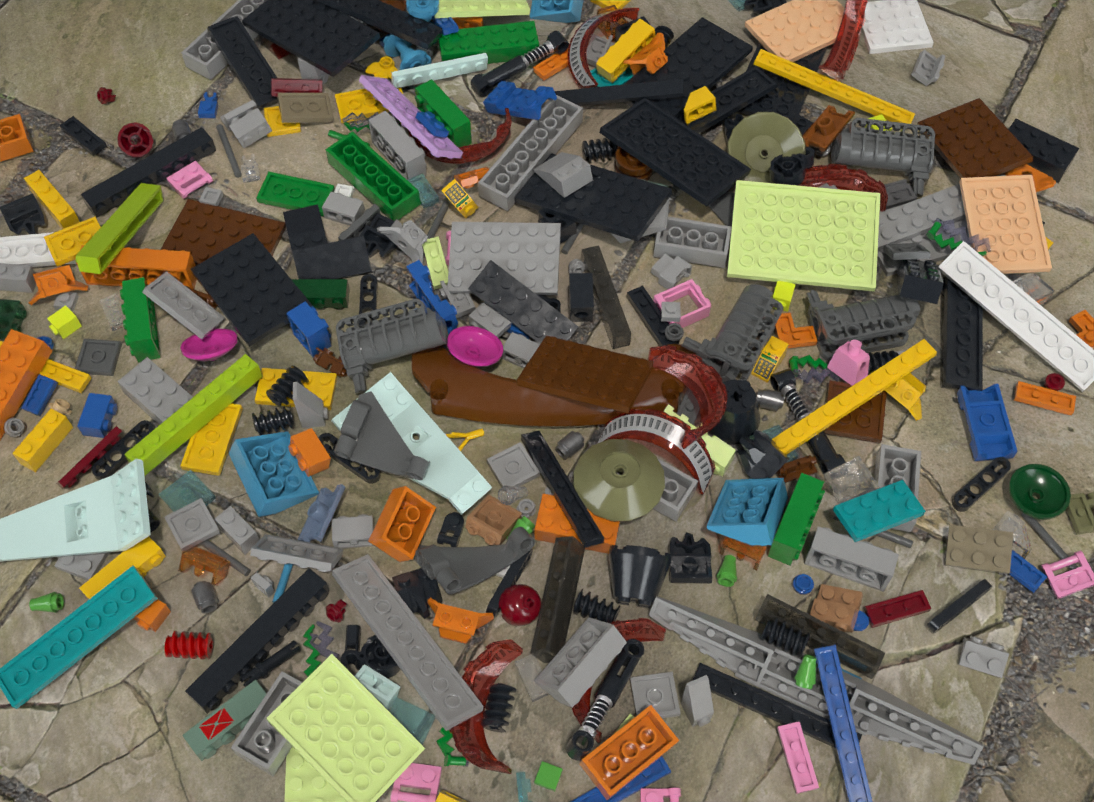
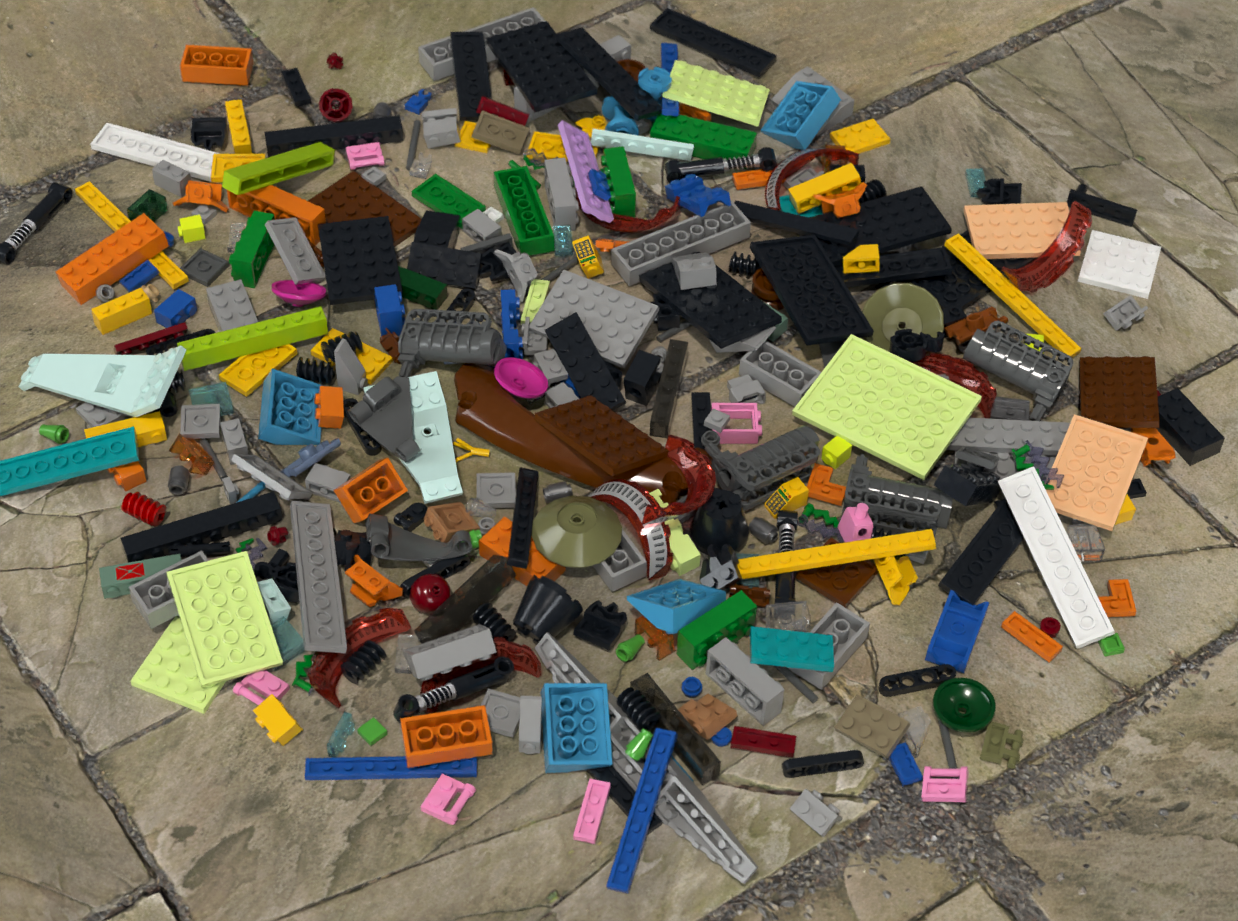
camera: 25 degrees right, 10 degrees down
none -> dark azure slope [541,683,612,773]

